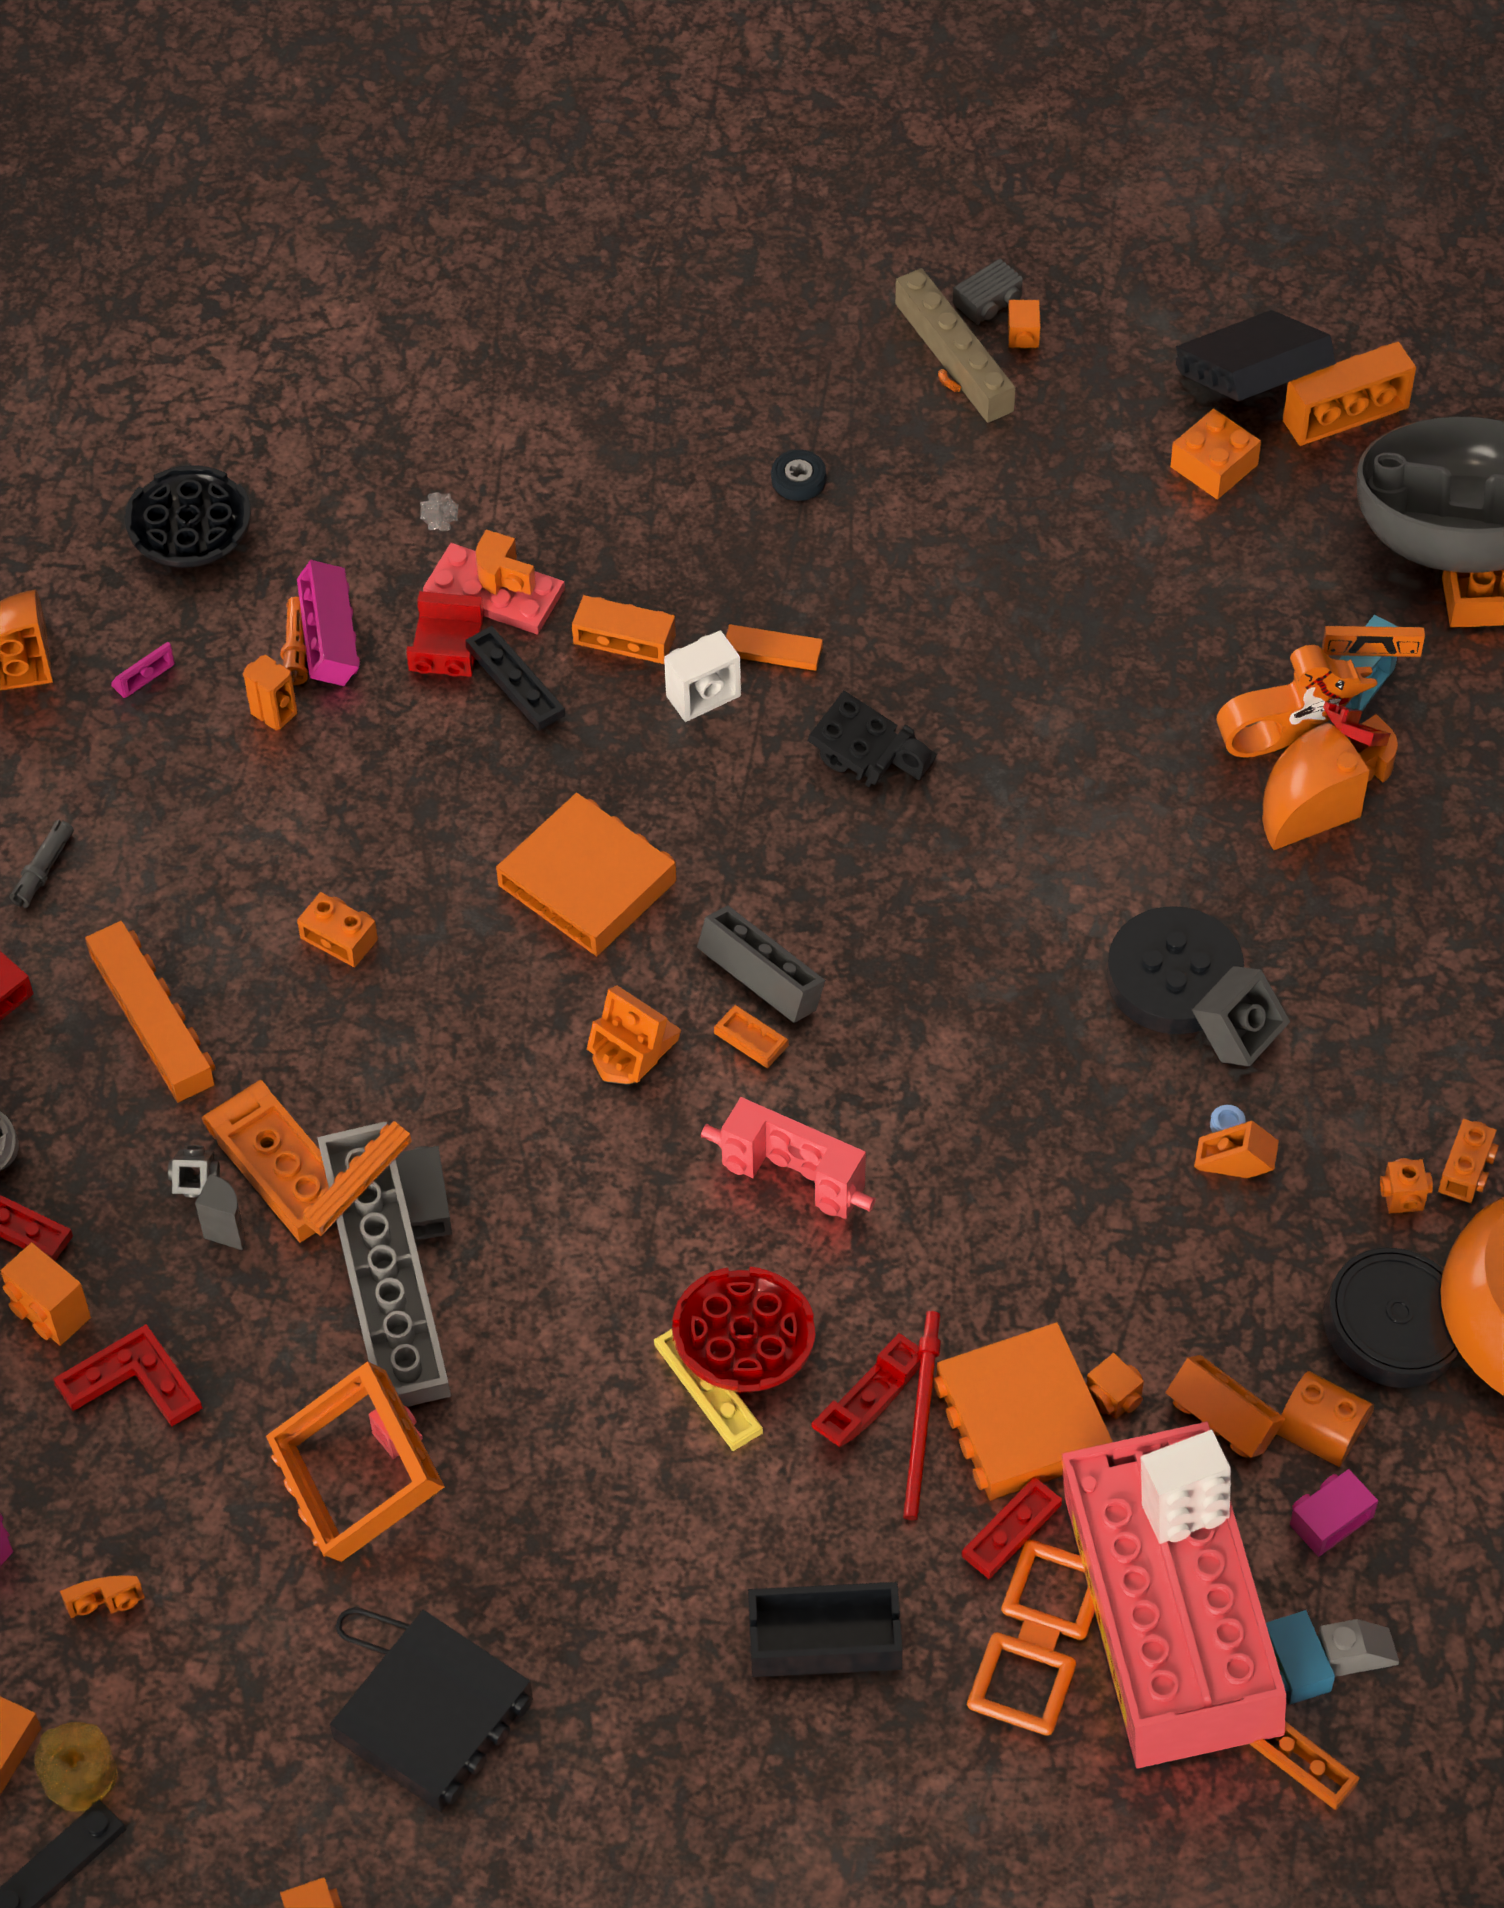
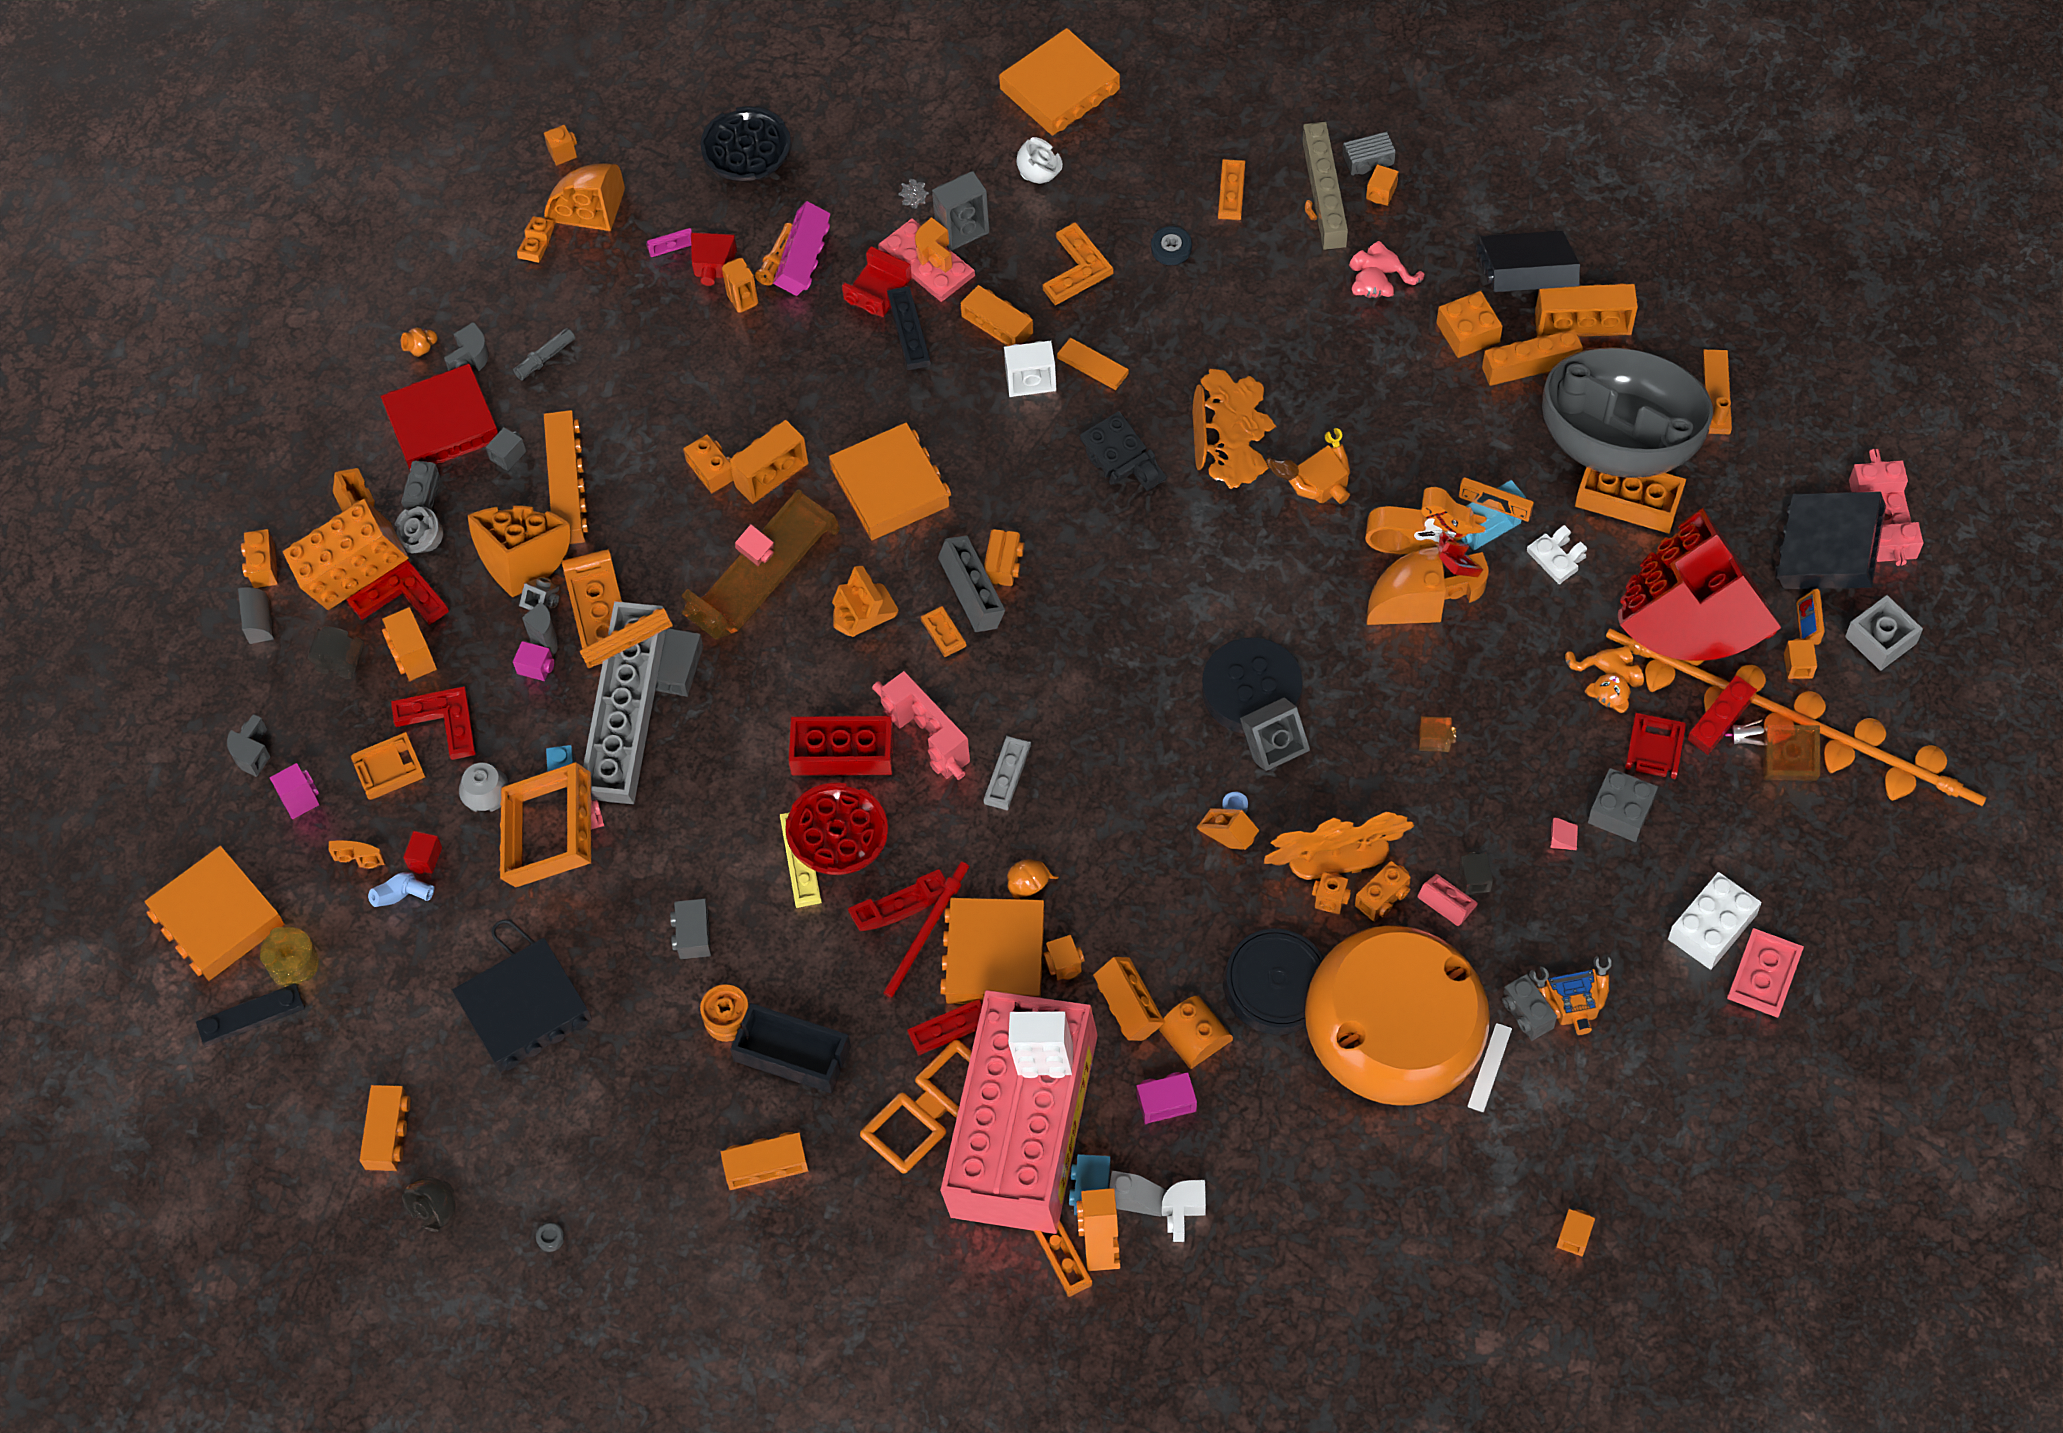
camera: 25 degrees right, 5 degrees up
none -> orange container [351,732,425,800]
none -> light blue arm [368,872,434,907]
none -> red brick [403,831,442,874]
none -> light grey cone [459,763,509,812]
none -> orange brick [468,506,570,597]
none -> dark grey brick [486,427,526,471]
none -> dark pink brick [513,641,554,681]
none -> dark azure brick [546,745,576,772]
none -> dark grey brick [670,899,711,959]
none -> clear orange panel [681,489,841,640]
none -> red torso [691,233,737,286]
none -> orange wheel [700,985,749,1042]
none -> orange brick [720,1132,808,1190]
none -> orange brick [729,420,808,504]
none -> coral brick [735,525,774,566]
none -> red brick [789,716,894,775]
none -> dark grey brick [932,171,989,251]
none -> orange brick [984,529,1024,586]
none -> light grey tile [984,736,1031,810]
none -> orange brick [999,28,1120,136]
none -> orange hair [1007,859,1059,900]
none -> white cylinder [1016,137,1063,184]
none -> orange plate [1042,222,1113,306]
none -> orange wedge [1076,1188,1120,1271]
none -> white brick [1162,1180,1206,1242]
none -> orange plant [1193,369,1276,489]
none -> orange tile [1218,159,1245,220]
none -> orange plant [1264,811,1414,880]
none -> orange torso [1267,428,1350,504]
none -> coral animal [1349,241,1425,298]
none -> clear orange brick [1419,716,1456,752]
none -> orange brick [1482,329,1583,386]
none -> white plate [1527,525,1587,584]

